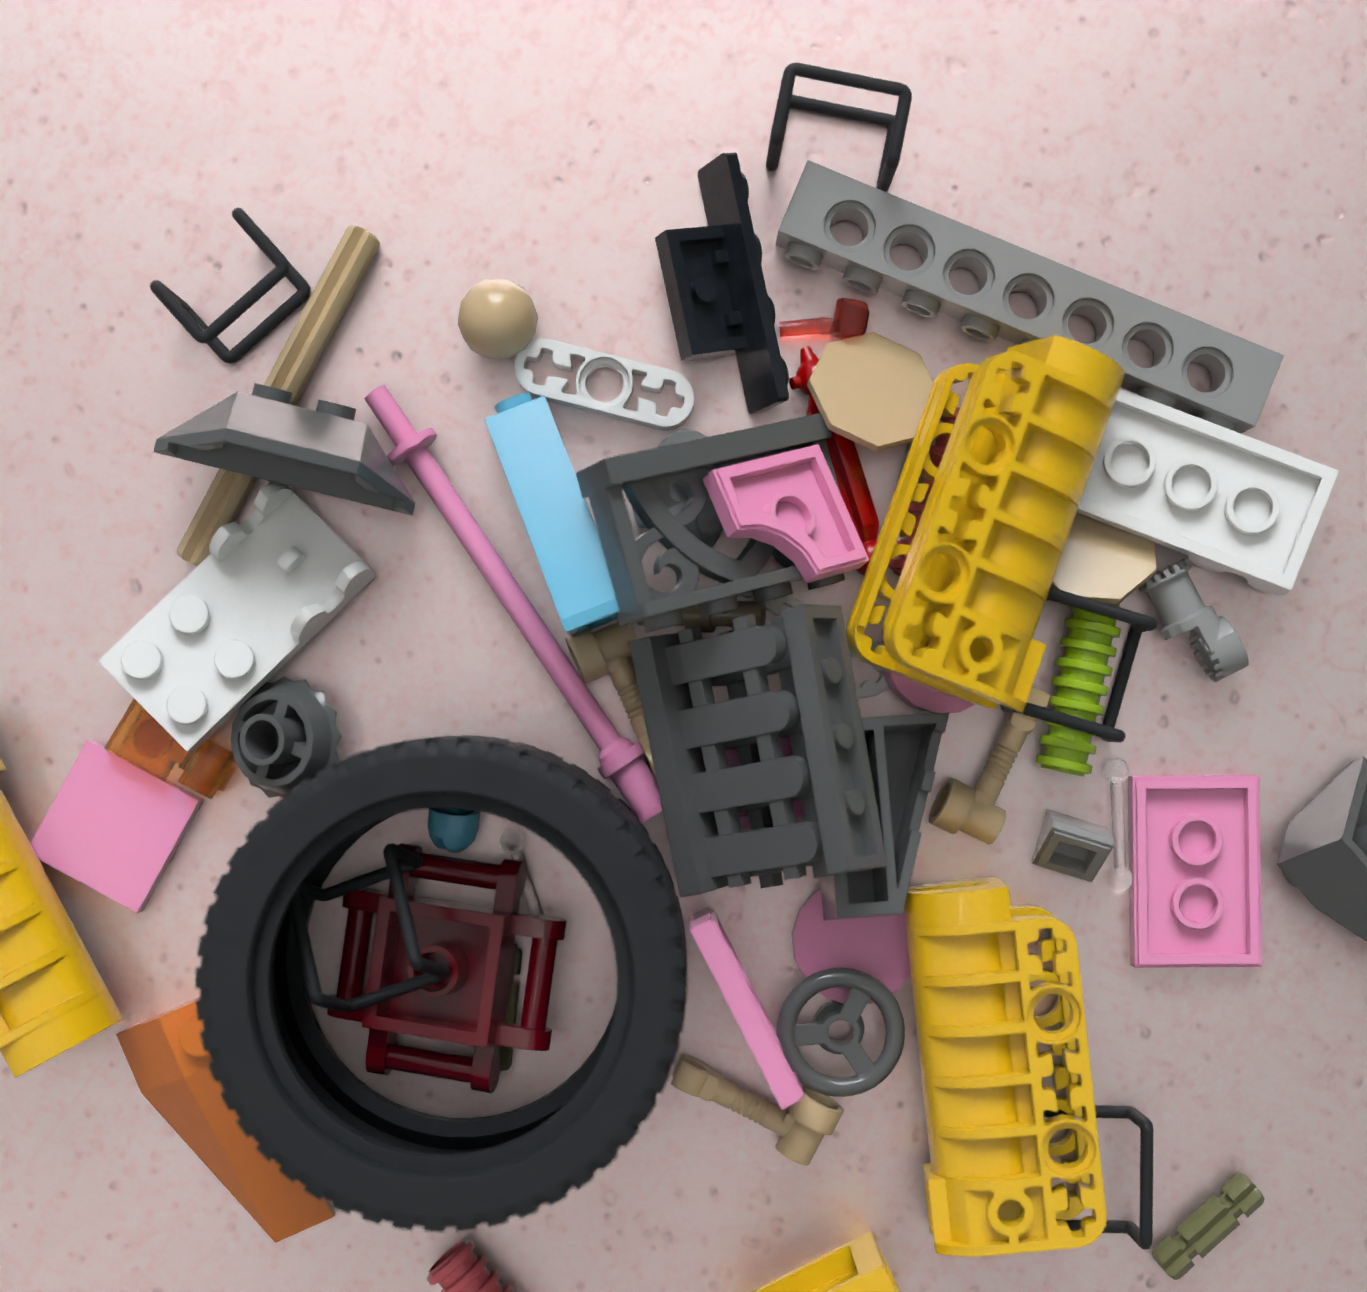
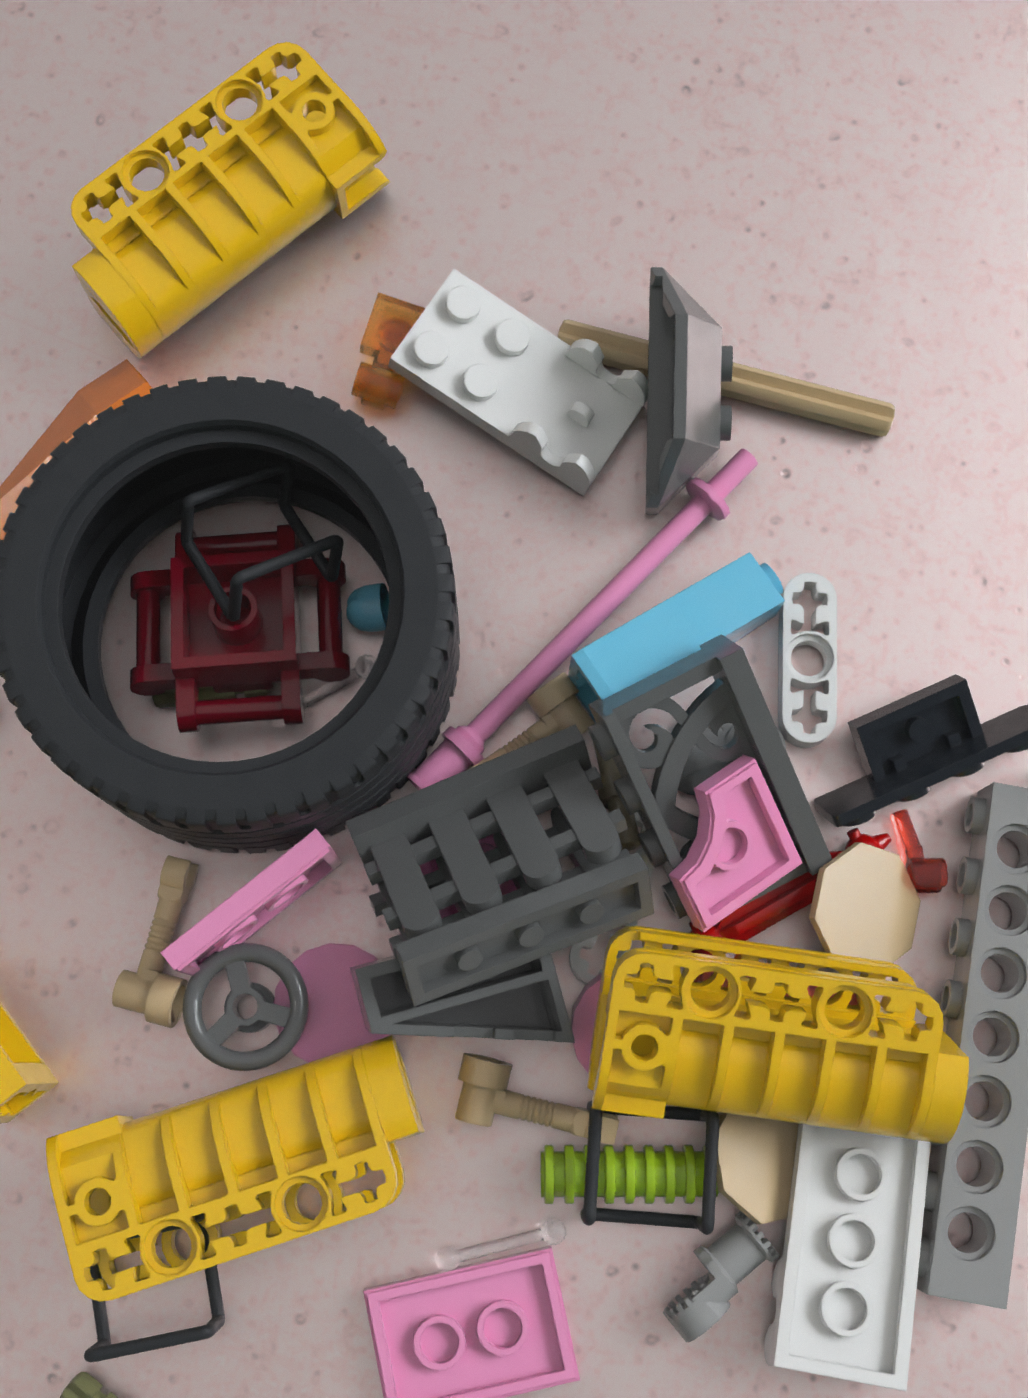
camera: 80 degrees right, 10 degrees down
bright pink tile [30,740,203,913] -> none
black piece [150,208,311,363] -> none
dark grey piece [230,676,342,798] -> none
tan piece [458,279,538,359] -> none
light grey slope [1032,809,1115,882] -> none

